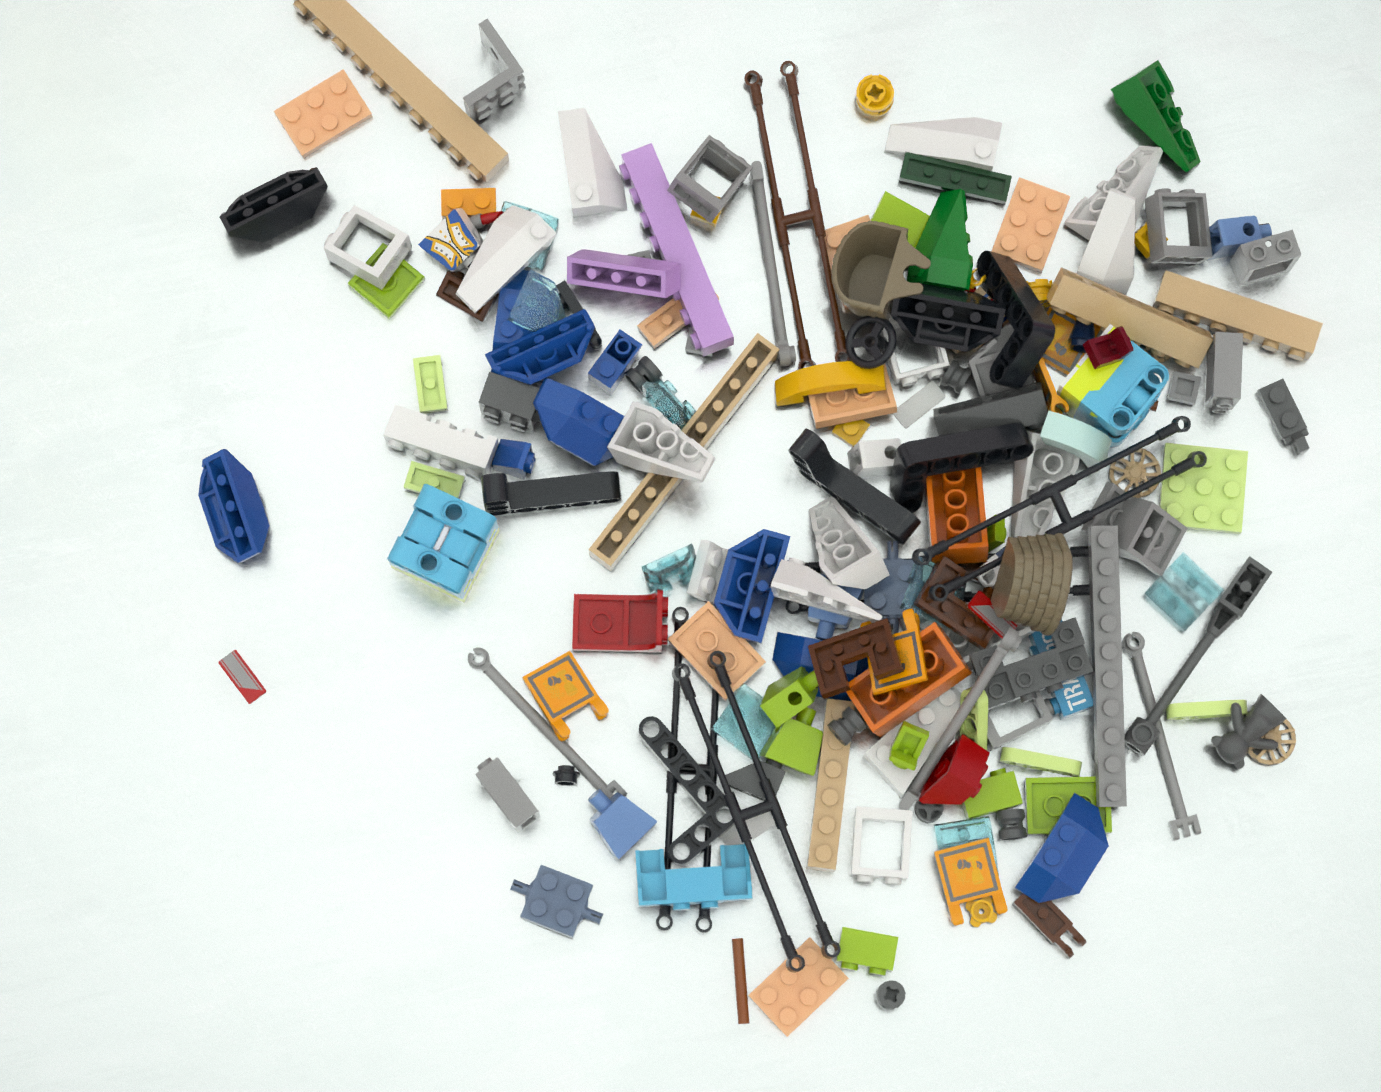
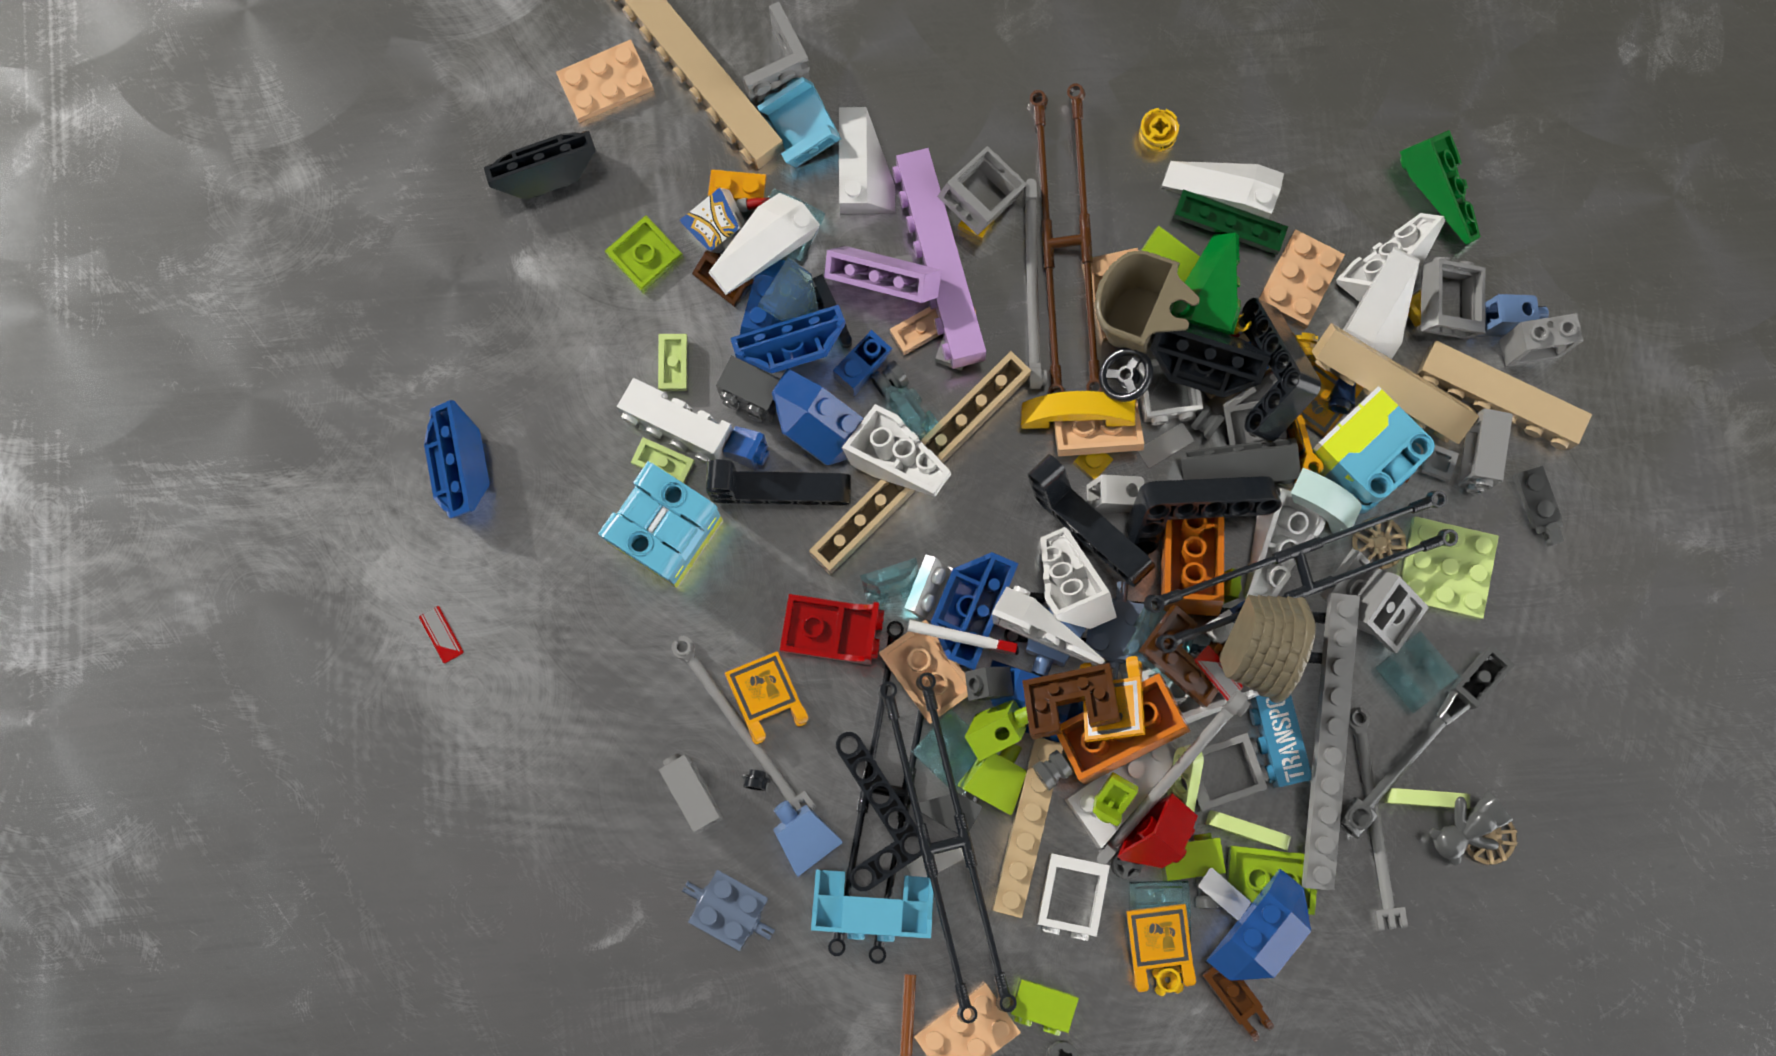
camera: 10 degrees right, 0 degrees up
white window [323,205,412,290] -> none
dark grey bracket [969,617,1094,710] -> none
dark red bracket [1083,326,1134,370] -> none
none -> medium azure panel [757,77,841,168]
none -> white piece [907,620,1019,655]
none -> dark grey brick [965,667,1014,701]
none -> white sticker [1198,868,1251,921]

